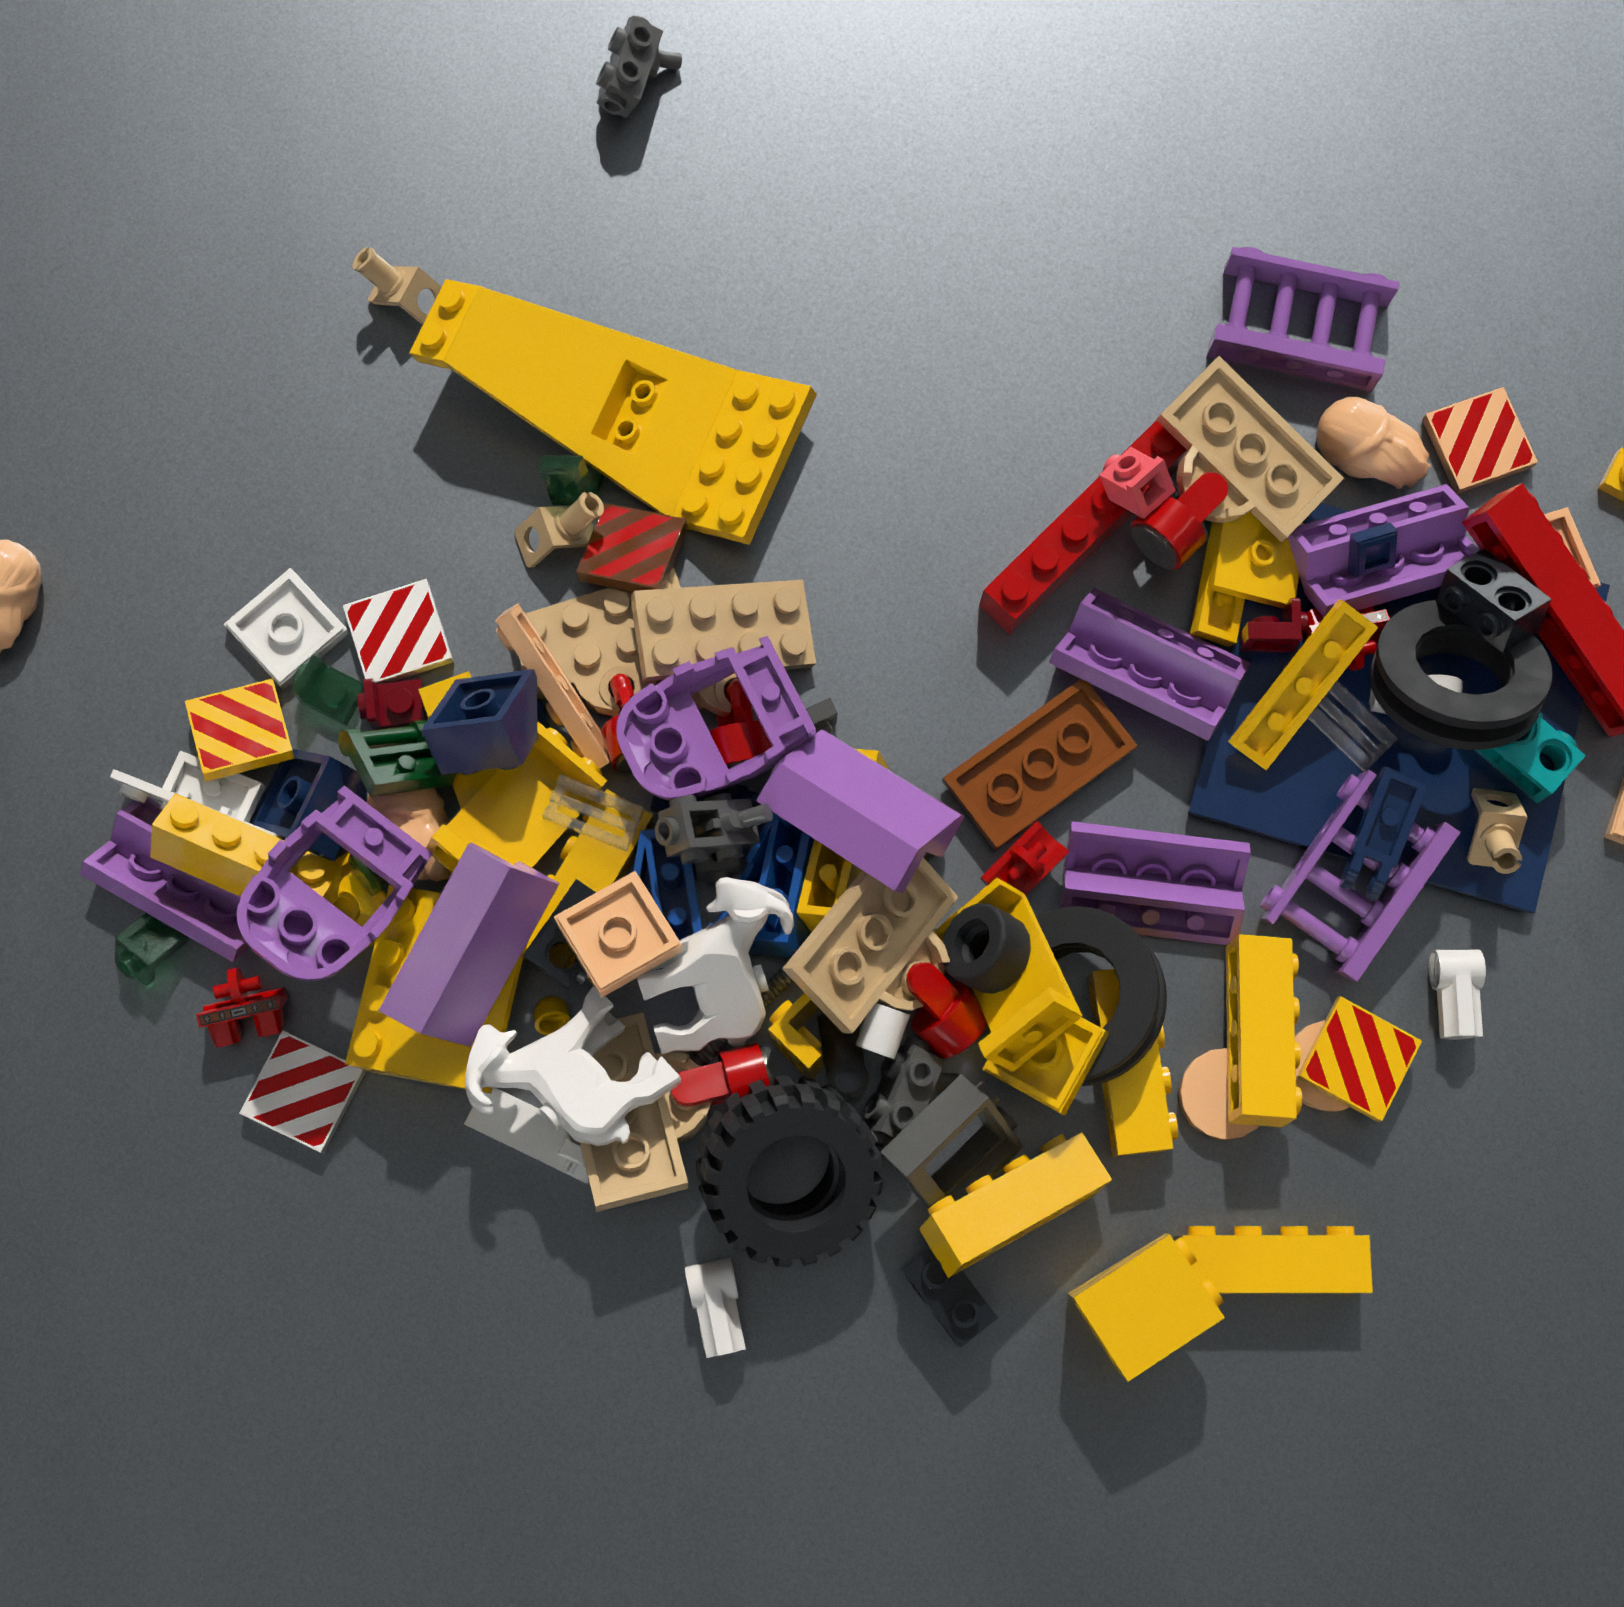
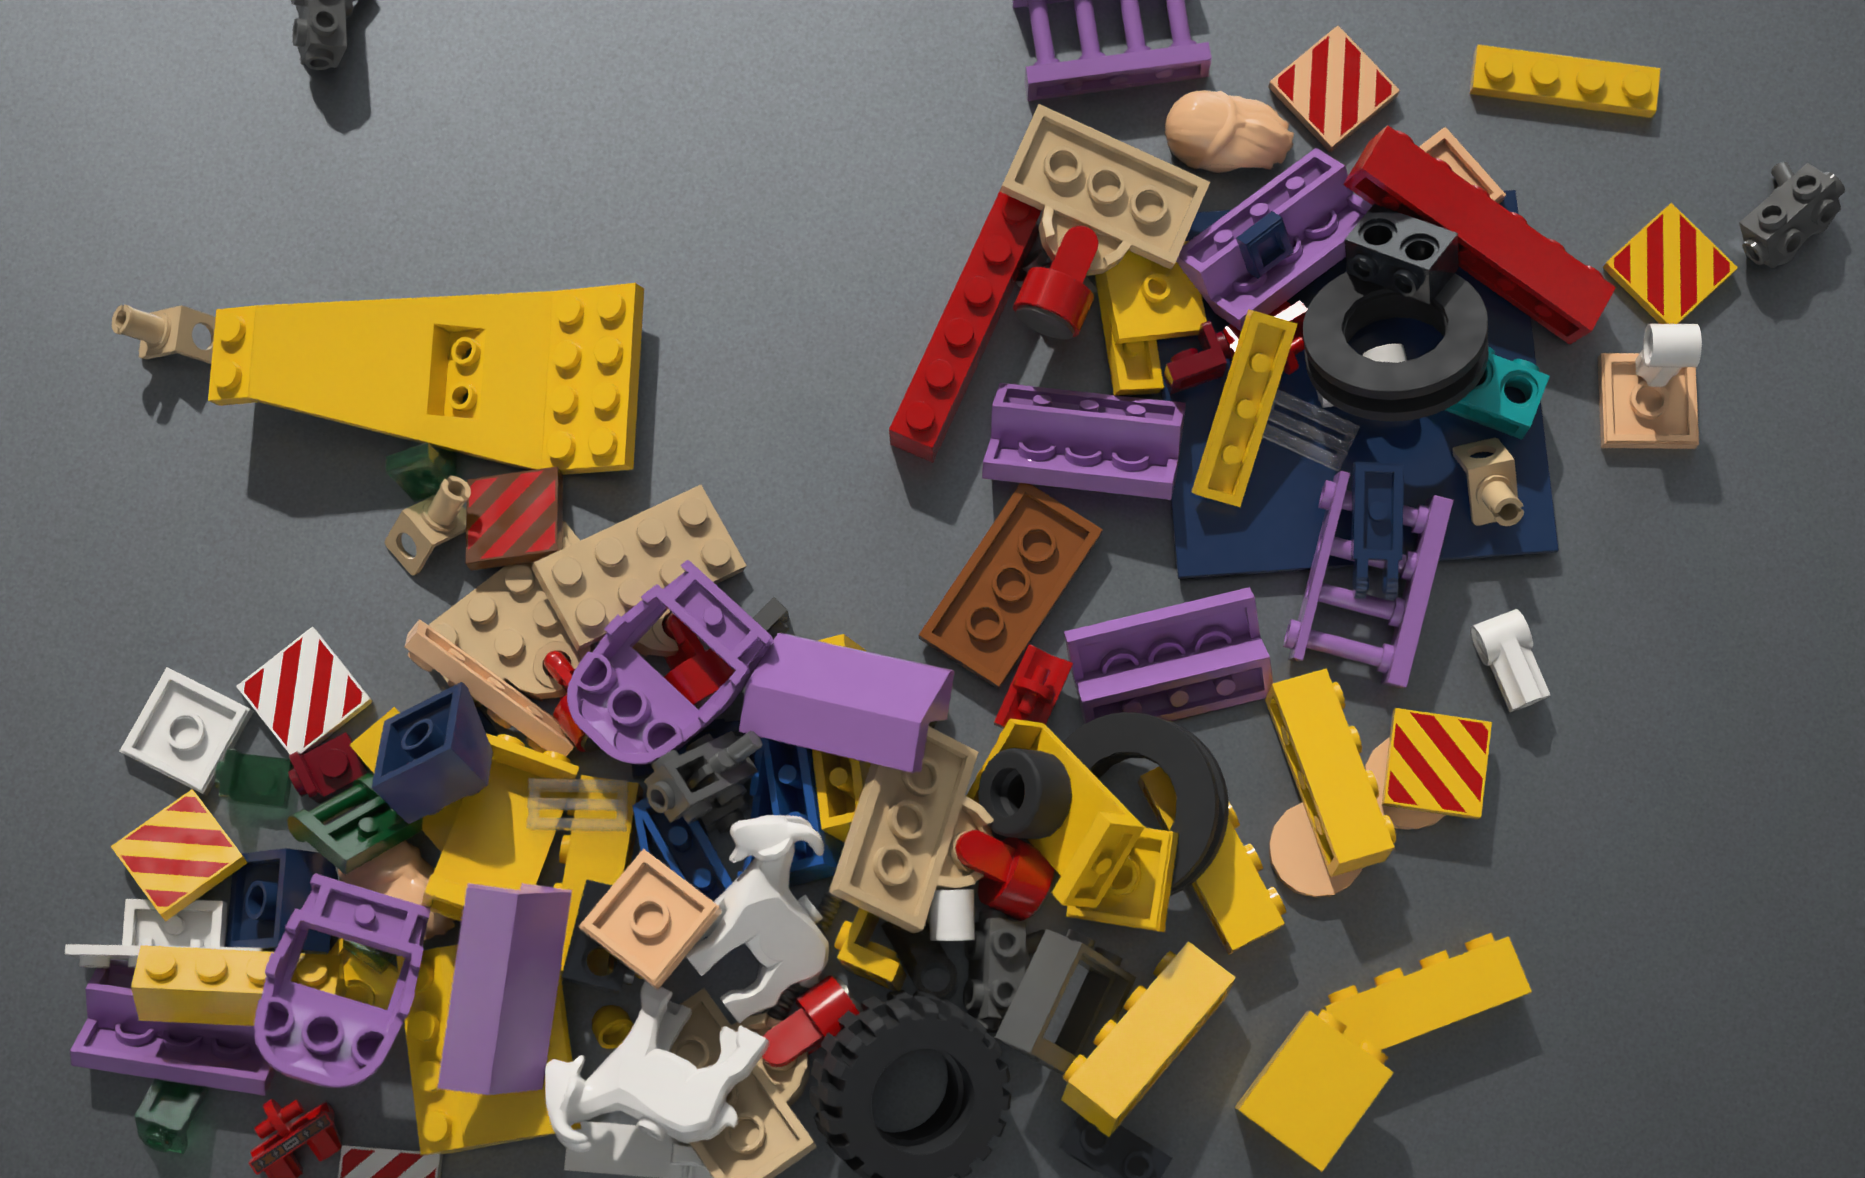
camera: 15 degrees left, 0 degrees up
coral brick [1099,447,1176,519] -> none

